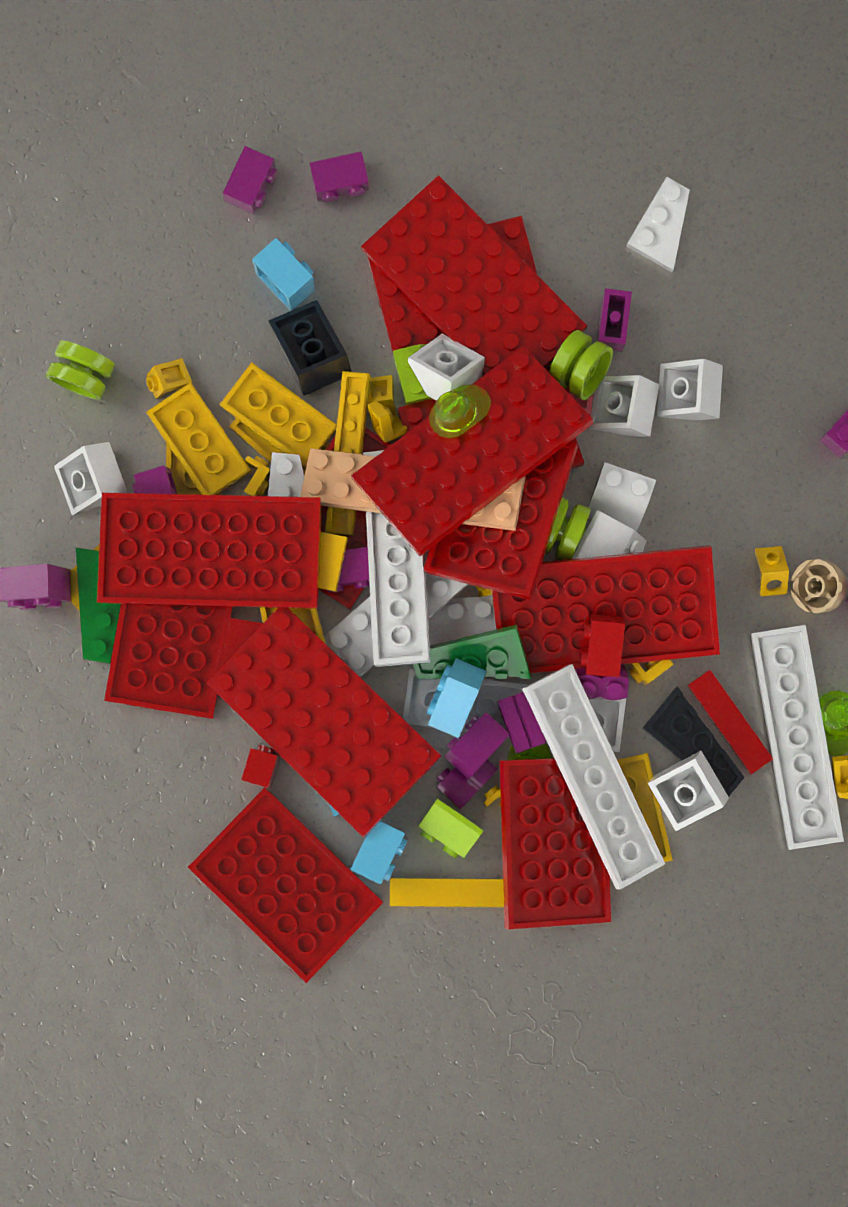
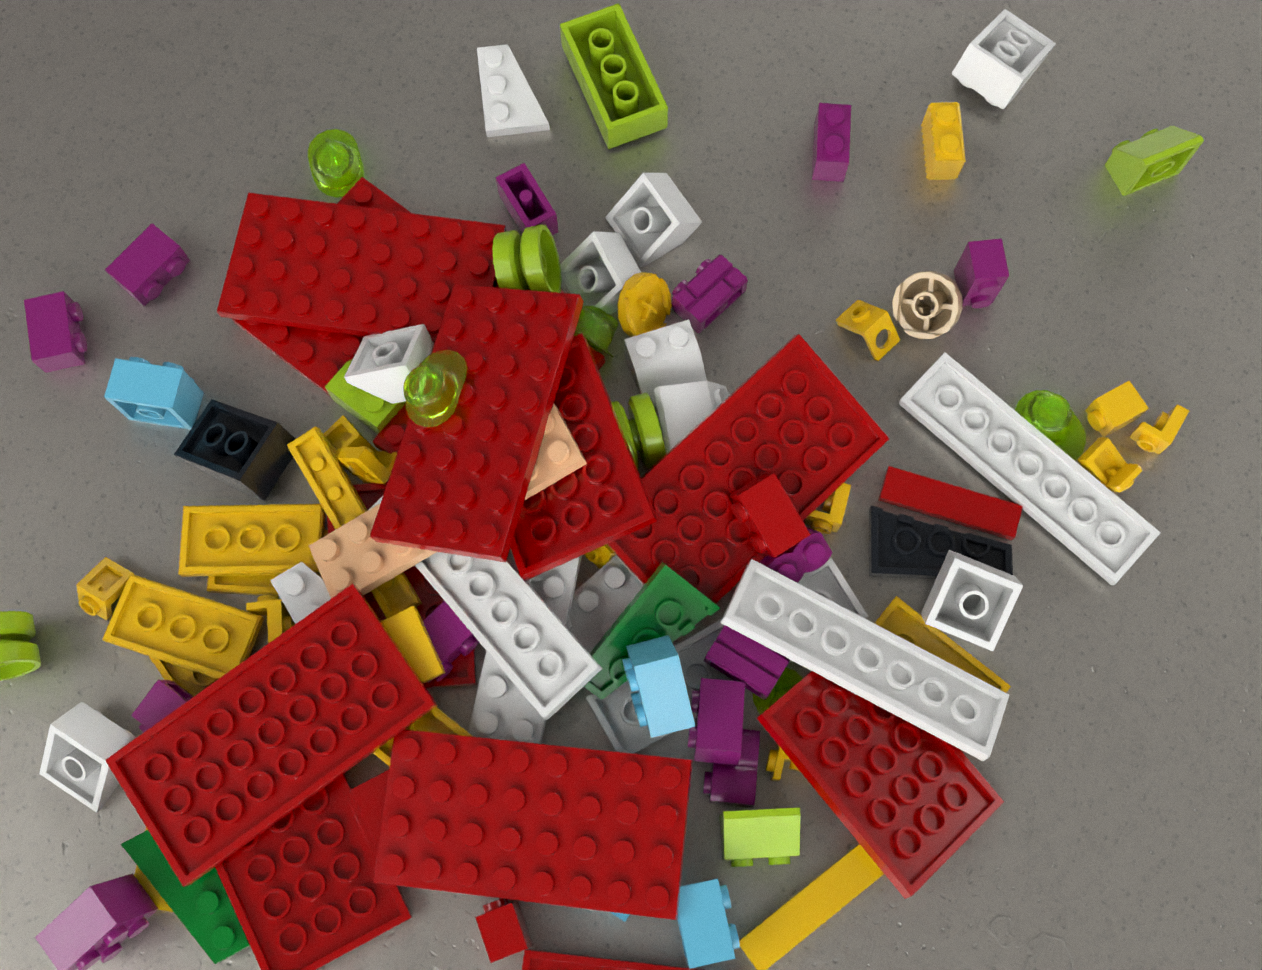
camera: 30 degrees left, 10 degrees down
none -> clear neon green piece [308,129,364,198]
none -> lime brick [560,3,668,150]
none -> clear neon green piece [574,306,618,358]
none -> yellow tile [617,272,672,337]
none -> magenta brick [672,254,748,334]

